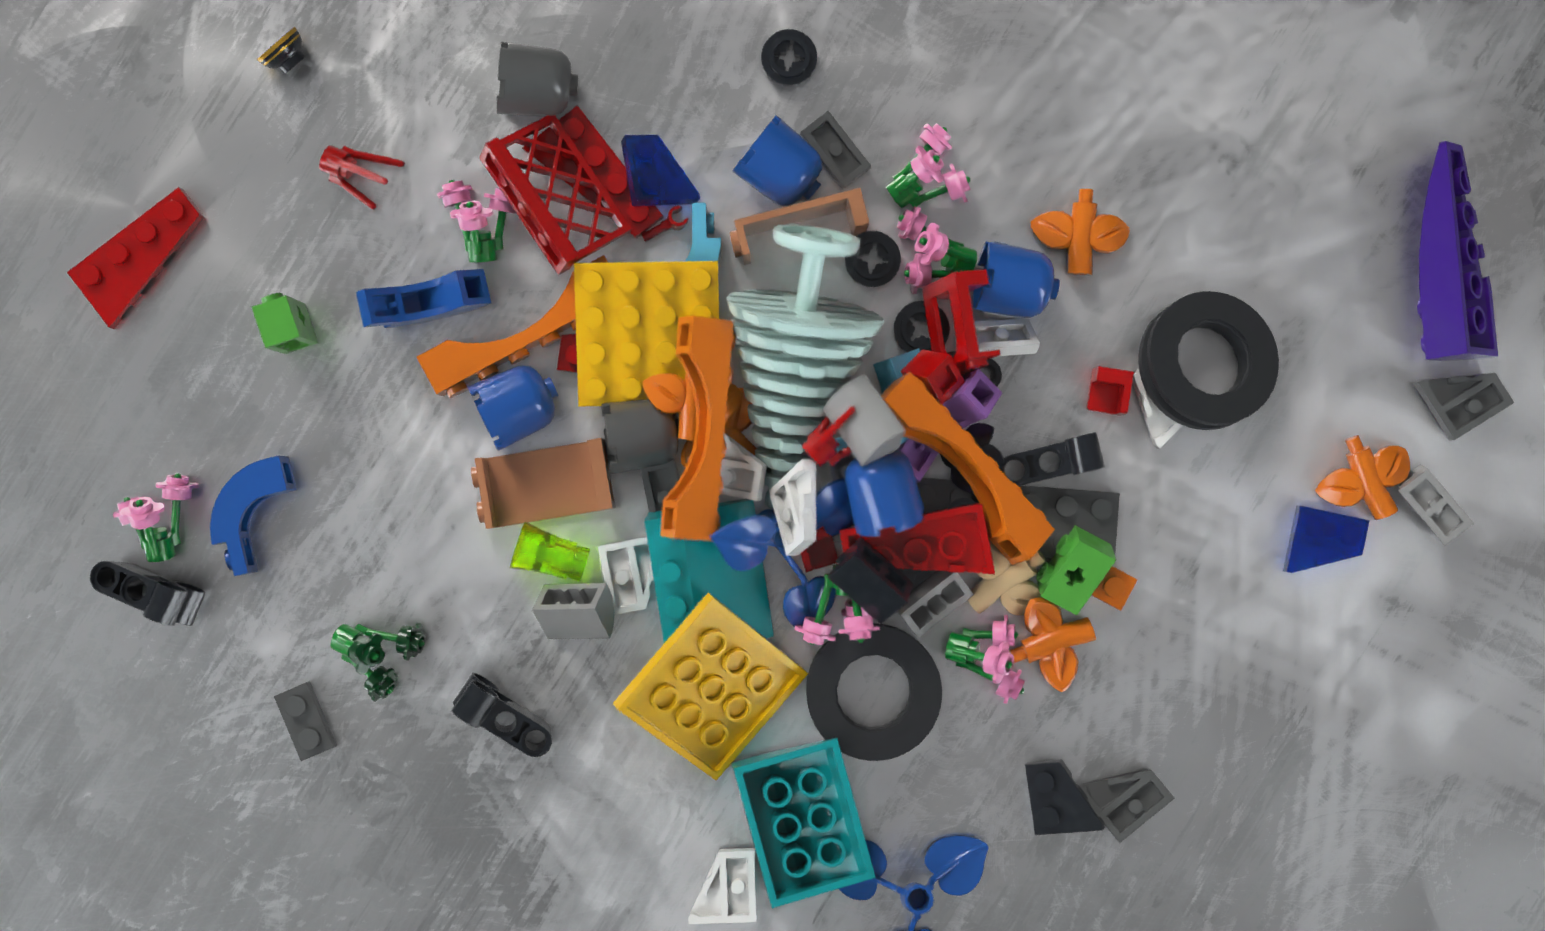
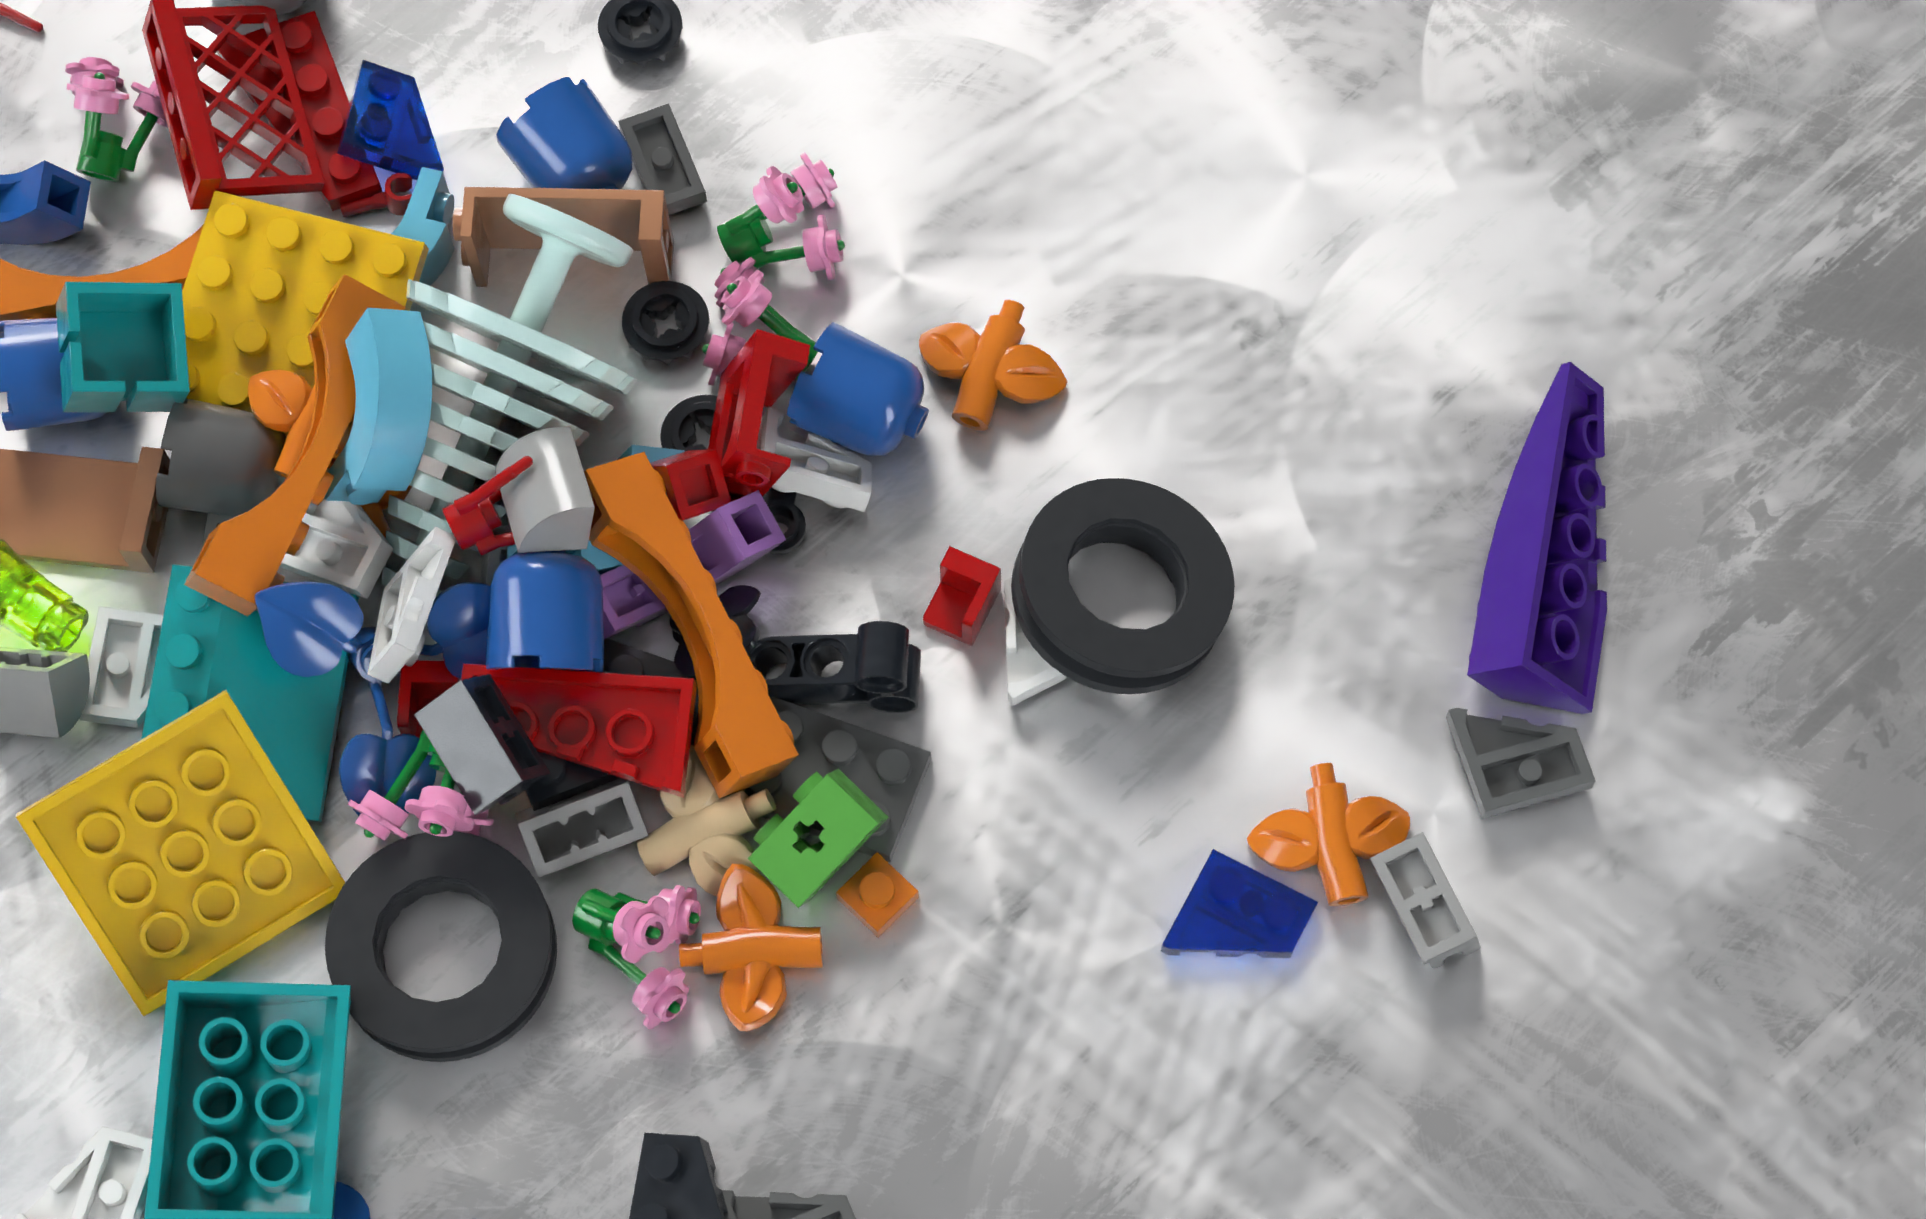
camera: 15 degrees right, 20 degrees down
none -> teal piece [56,282,190,412]
none -> medium azure arch [325,307,432,505]

